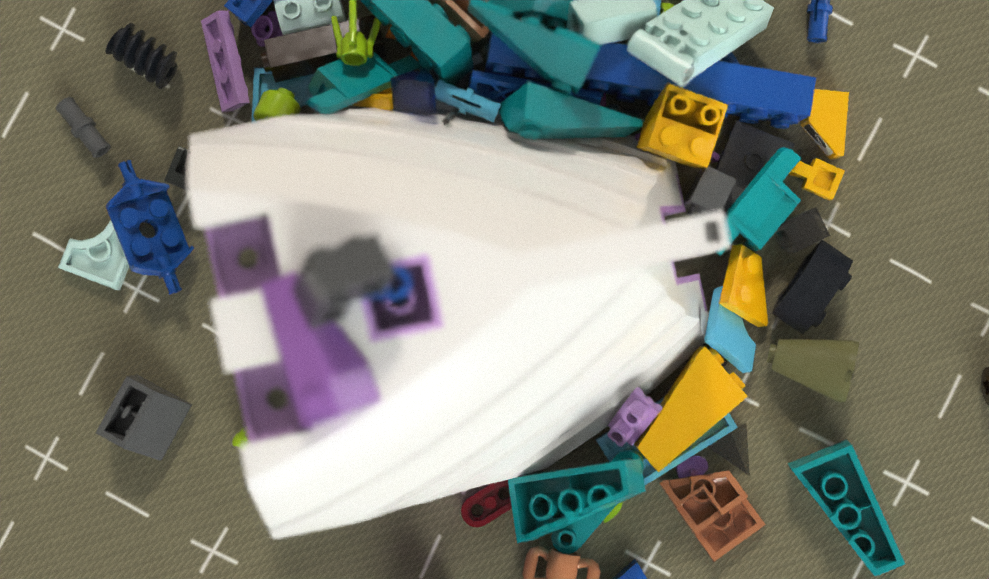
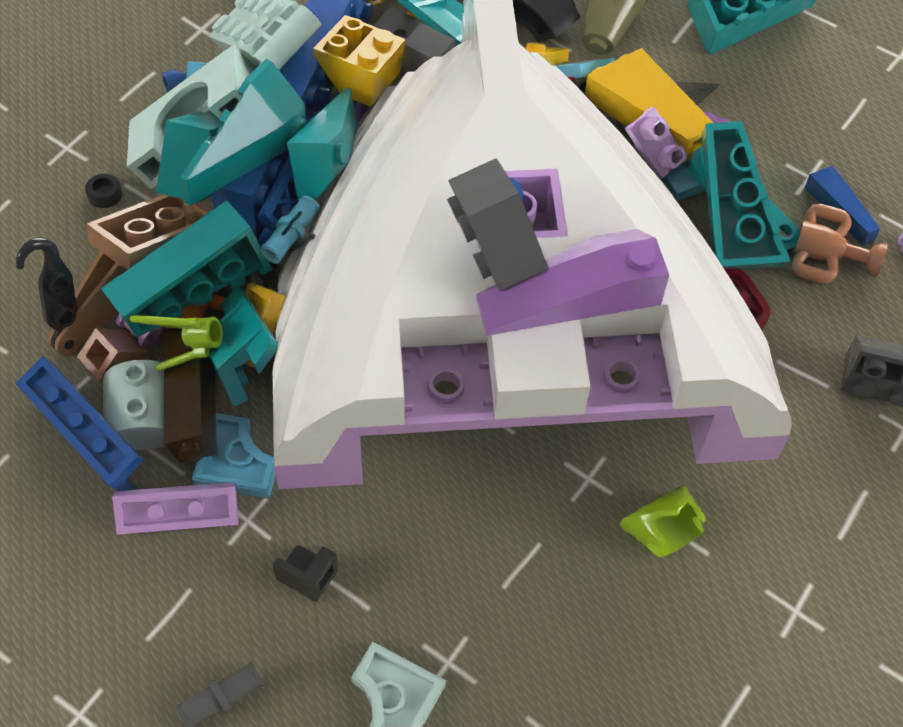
camera: 85 degrees left, 30 degrees down
dark grey slope [96,375,193,461] -> none
black piece [105,23,178,89] -> none
blue plate [105,160,194,295] -> none
medium lavender plate [251,11,283,47] -> none
lime head [253,87,301,121] -> none
clear blue slope [390,67,437,115] -> none
nougat slope [659,470,766,562] -> none

